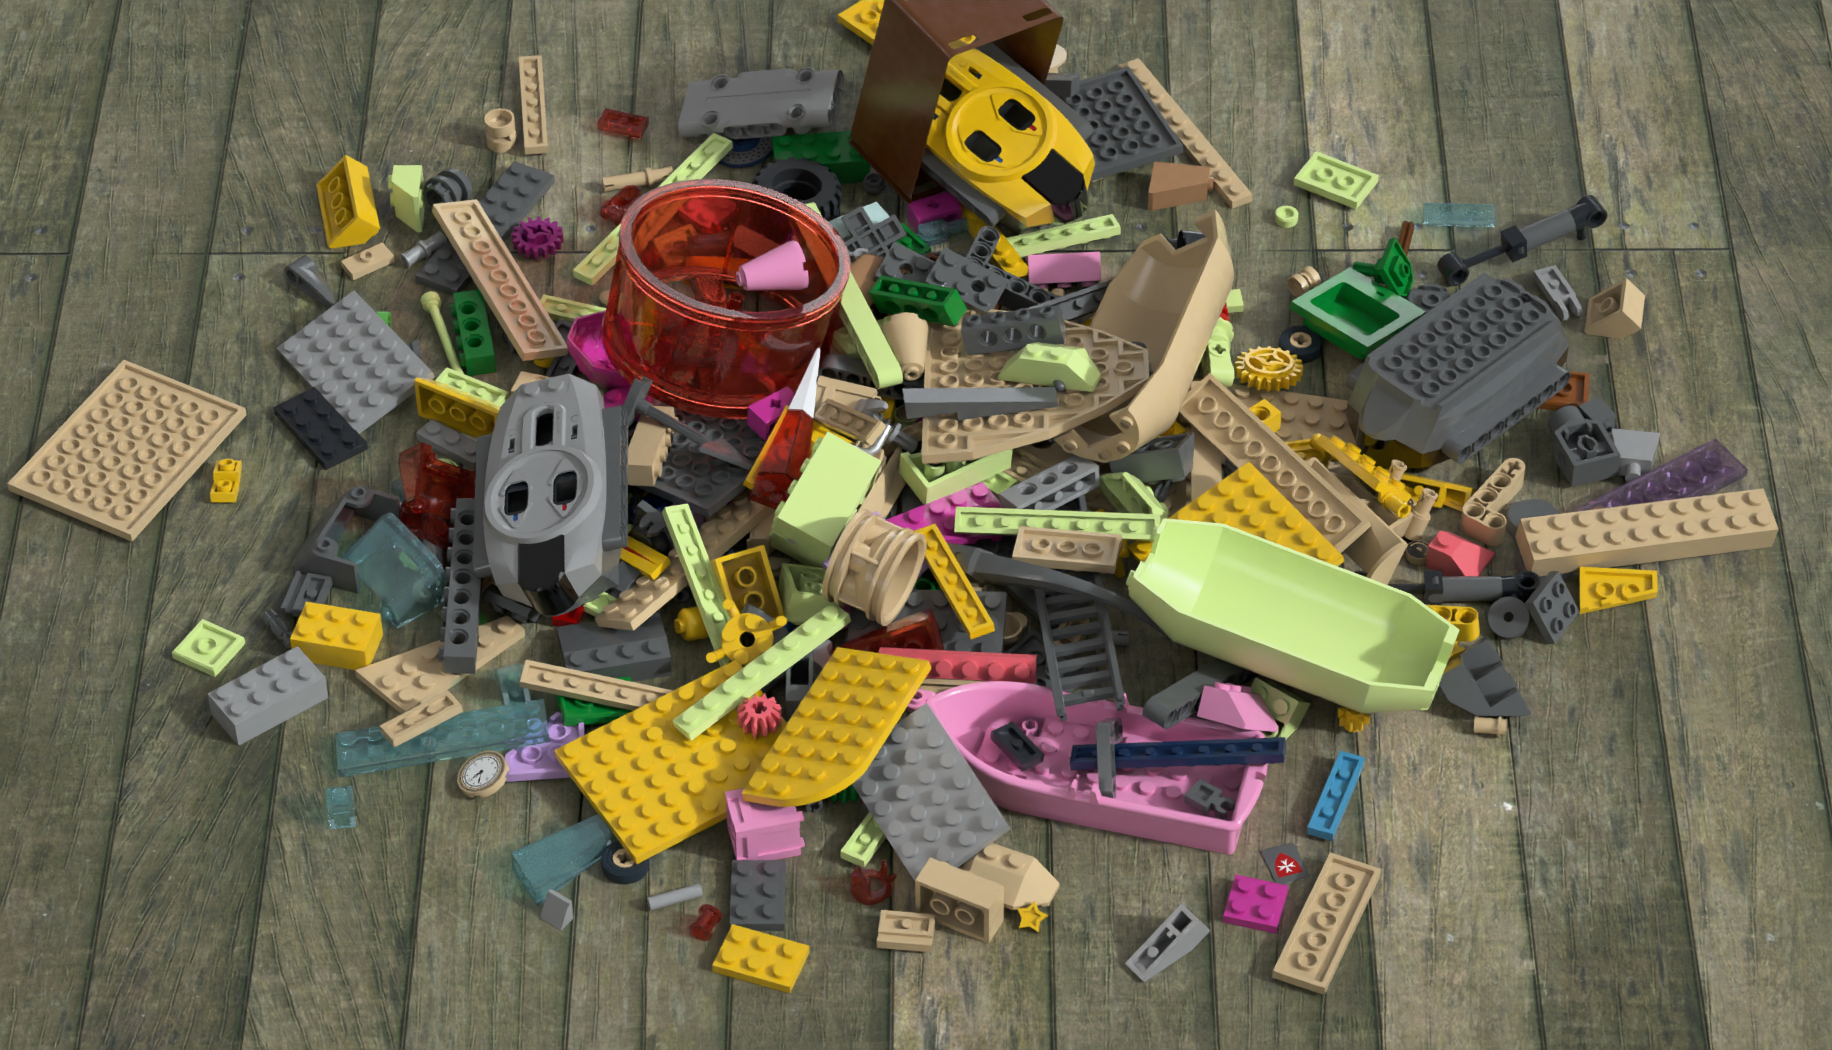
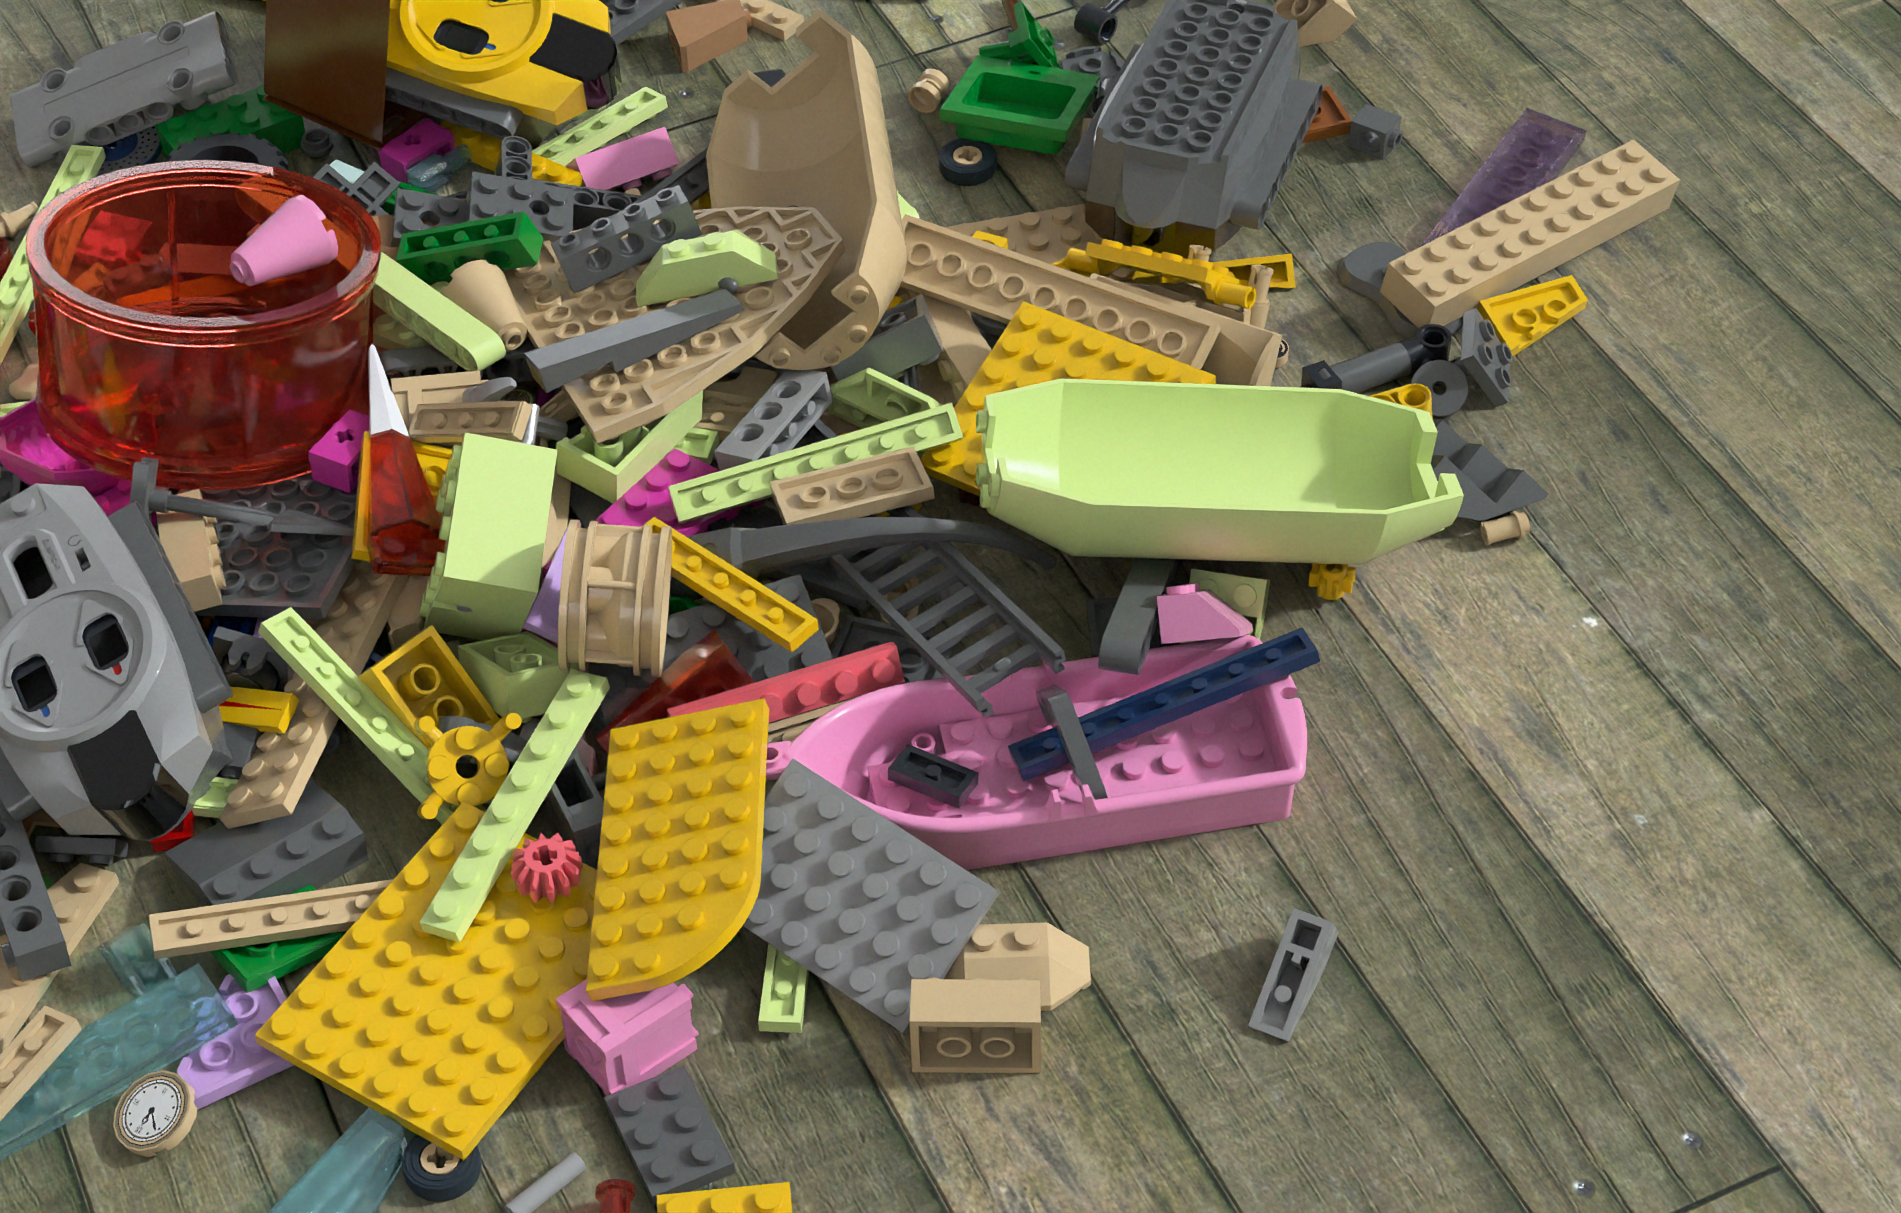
camera: 25 degrees left, 0 degrees up
yellow head [674,606,709,641] -> none
clear red piece [850,860,897,905] -> none
tan plate [877,910,936,952] -> none
yellow piece [1017,901,1048,933] -> none
dark grey plate [1184,779,1235,820] -> none
dark pink plate [1223,874,1289,934] -> none
yellow gear [1235,346,1303,392] -> none
dark grey sticker [1261,843,1310,884] -> none
tan plate [1272,852,1381,995] -> none
yellowish green tile [1274,206,1298,228] -> none
dark azure plate [1307,751,1365,841] -> none
coral slope [1426,530,1495,576] -> none
tan beam [1460,458,1525,546] -> none
dark grey brick [1548,406,1621,487] -> none
light grey torso [1611,429,1660,484] -> none

